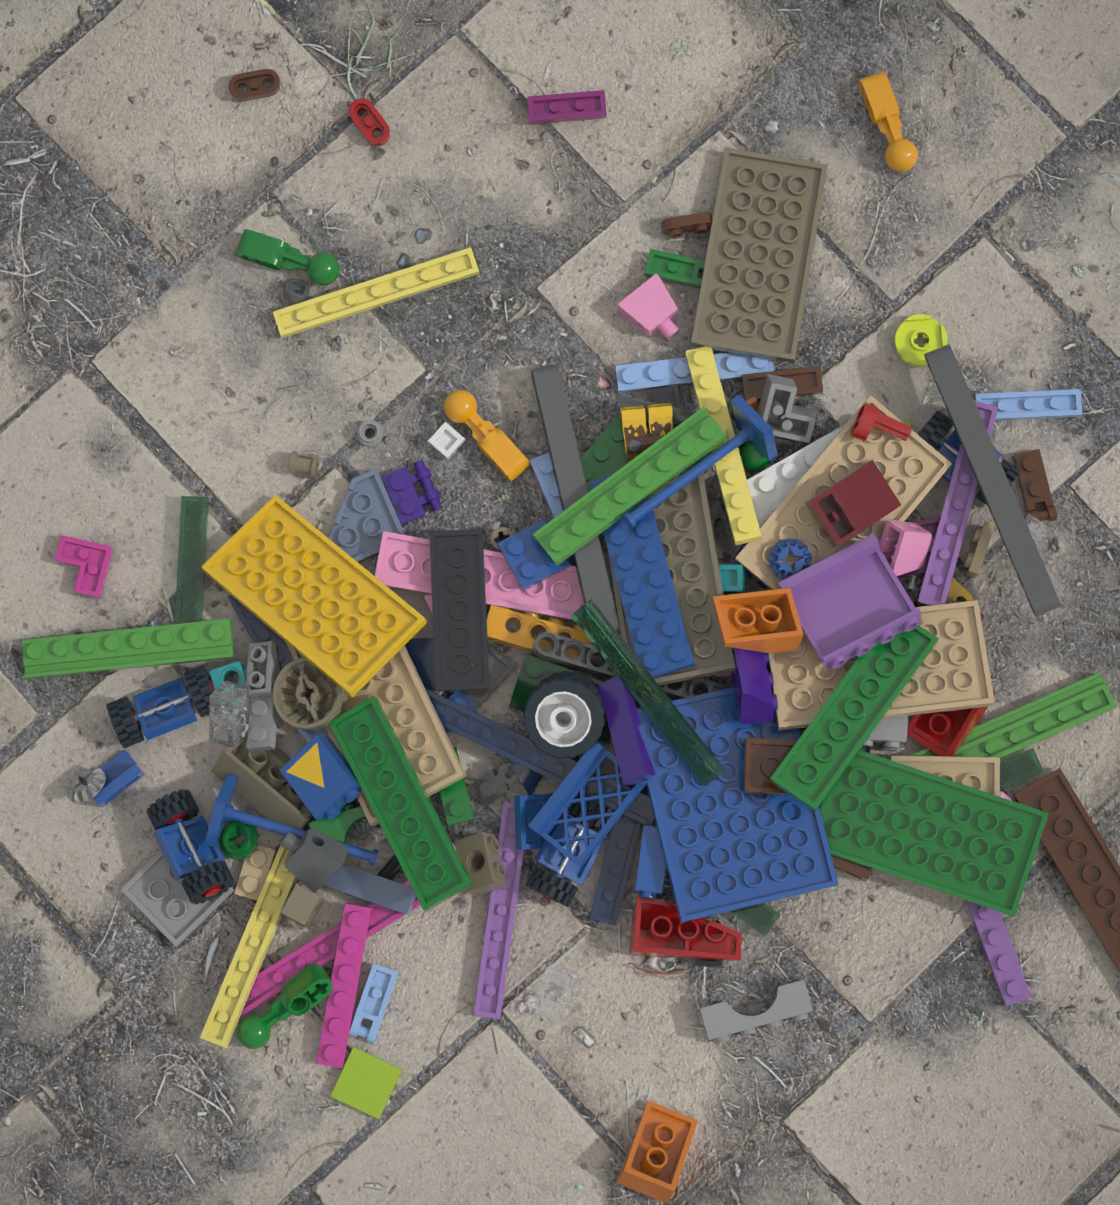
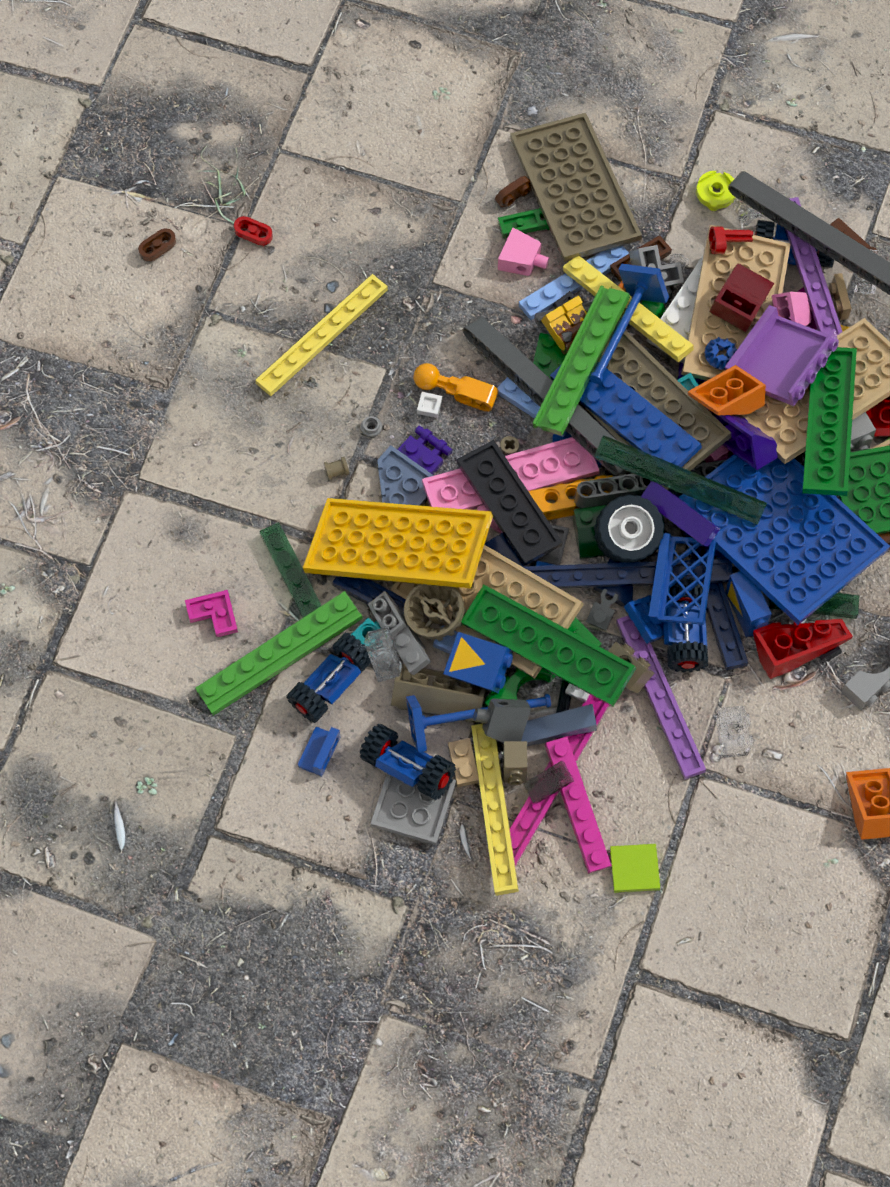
camera: 30 degrees left, 15 degrees down
light grey gear [66,766,106,803] -> none
green gear [220,820,260,860] -> none
green beam [235,229,340,286] -> none
green beam [236,963,333,1049] -> none
dark grey tile [282,279,310,304] -> none
light blue plate [349,963,399,1044] -> none
blue plate [497,519,570,591] -> none
magenta plate [527,90,607,124] -> none
reddish brown plate [743,738,798,795] -> none
light orange beam [858,71,918,172] -> none
light blue plate [974,389,1082,421] -> none
none -> clear smoke tile [523,761,574,804]

